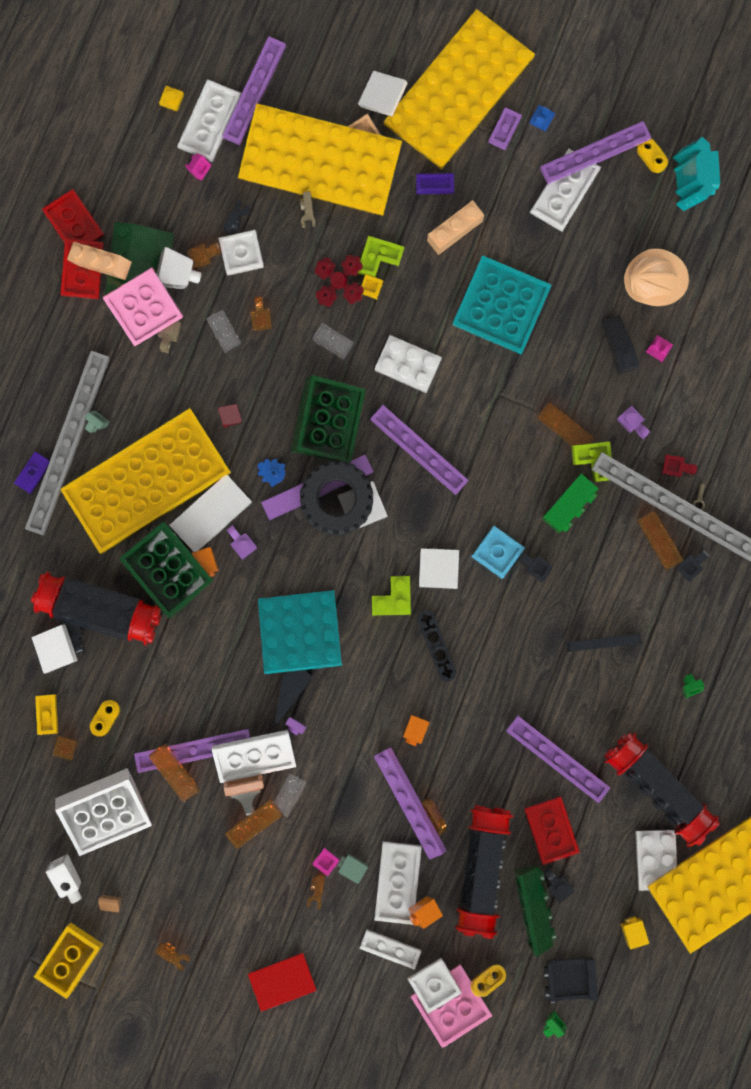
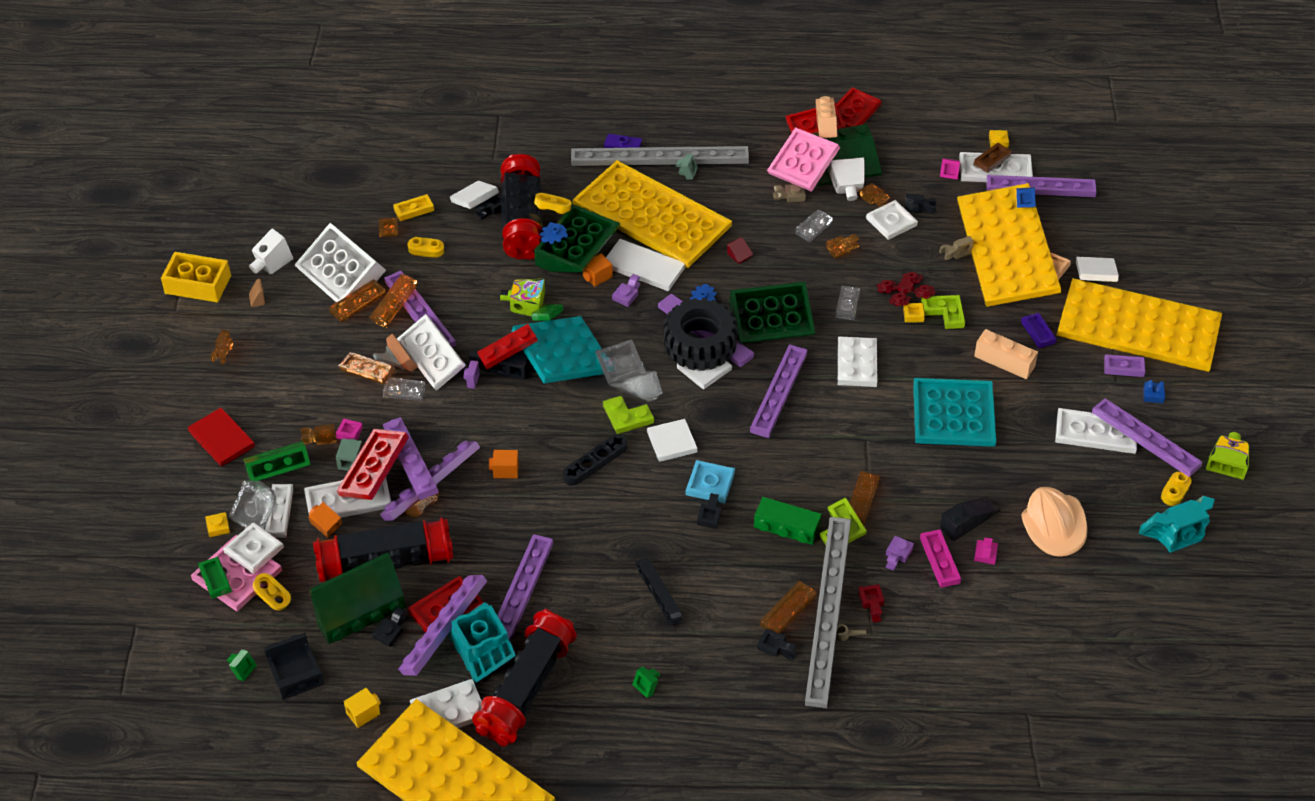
camera: 70 degrees right, 35 degrees down
none -> green tile [198,556,232,599]
none -> yellow plate [205,512,230,537]
none -> clear slope [228,481,277,529]
none -> green brick [243,441,311,483]
none -> clear orange plate [329,279,386,323]
none -> red plate [337,429,409,500]
none -> medium lavender plate [382,417,439,501]
none -> medium lavender plate [398,575,487,676]
none -> teal slope [448,602,516,683]
none -> red plate [477,324,538,369]
none -> torso [500,279,545,316]
none -> green tile [532,304,563,321]
none -> yellow plate [534,193,572,214]
none -> blue piece [540,222,568,244]
none -> clear slope [595,339,645,385]
none -> clear slope [609,370,663,402]
none -> dark pink plate [920,530,961,588]
none -> reddish brown plate [974,143,1011,173]
none -> blue tile [1016,187,1036,208]
none -> lime torso [1206,432,1249,480]

